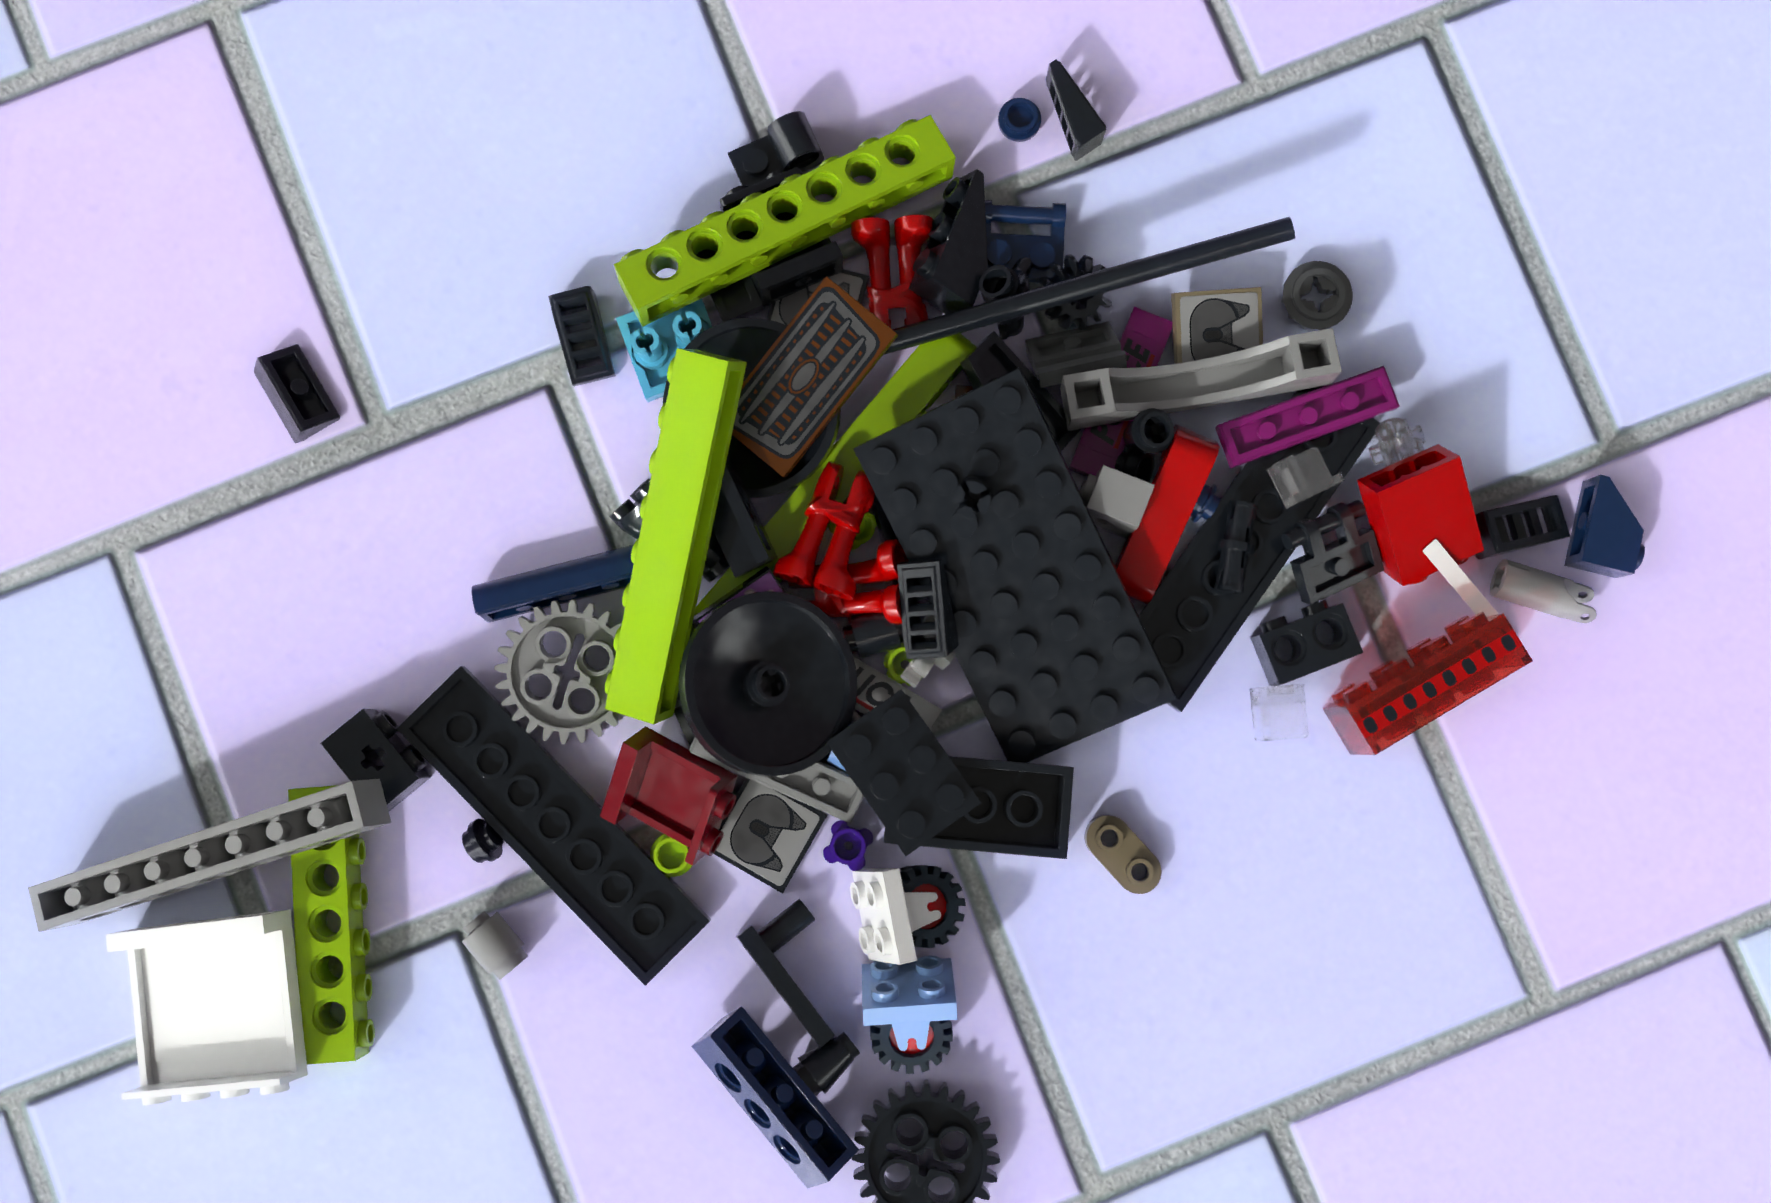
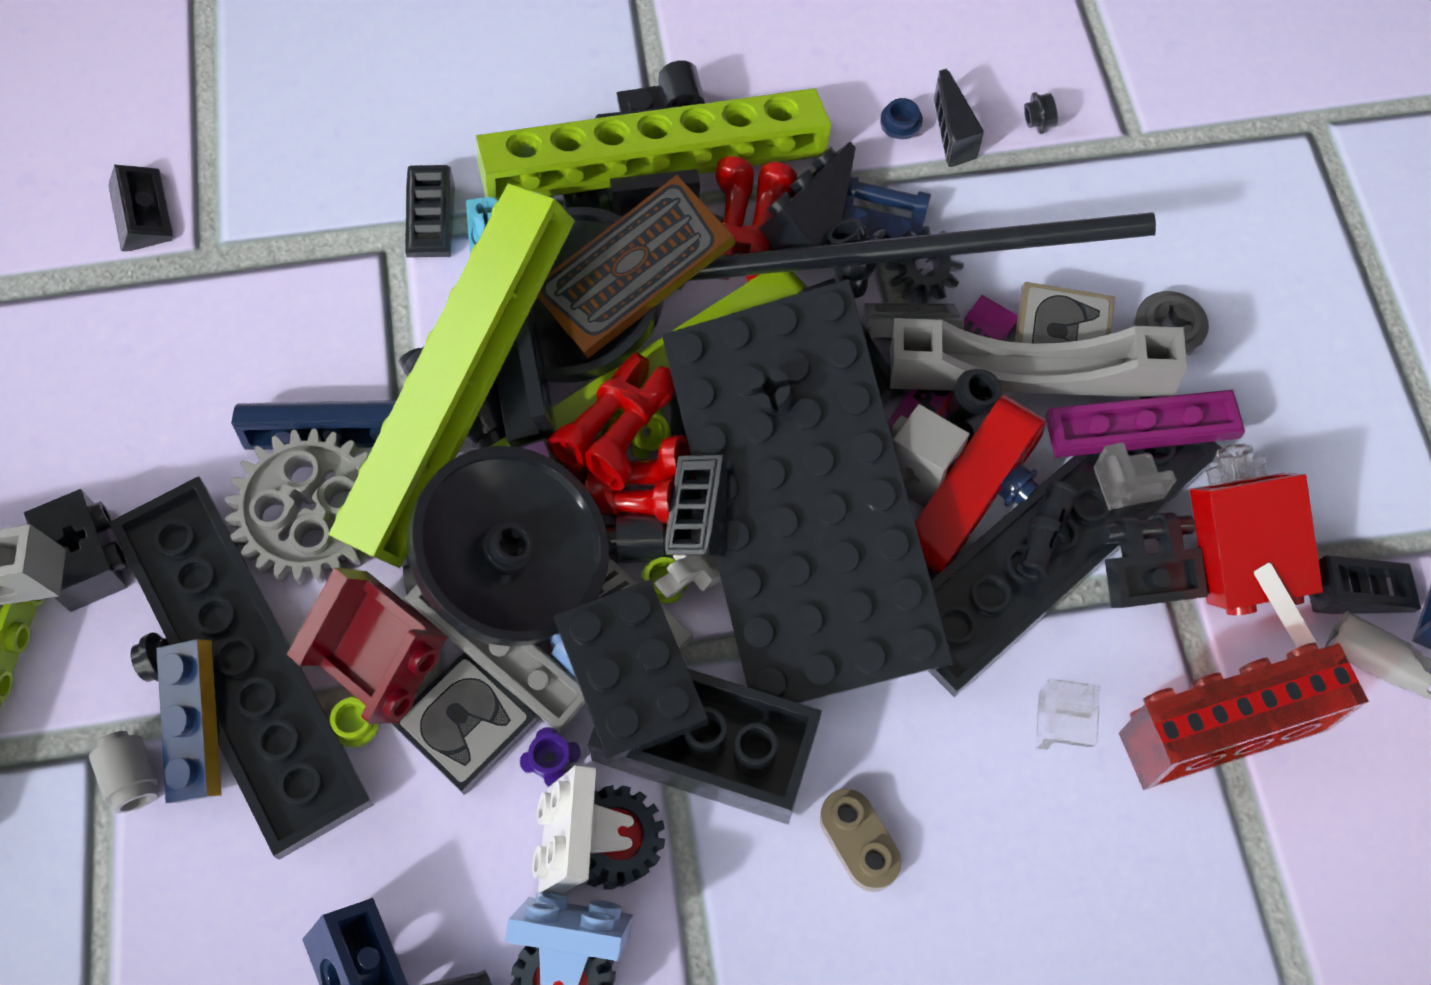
camera: 10 degrees right, 20 degrees down
black piece [736,899,835,1047] -> none
black brick [1250,599,1363,687] -> none
none -> dark blue plate [157,639,222,803]
none -> black plate [1024,92,1058,134]

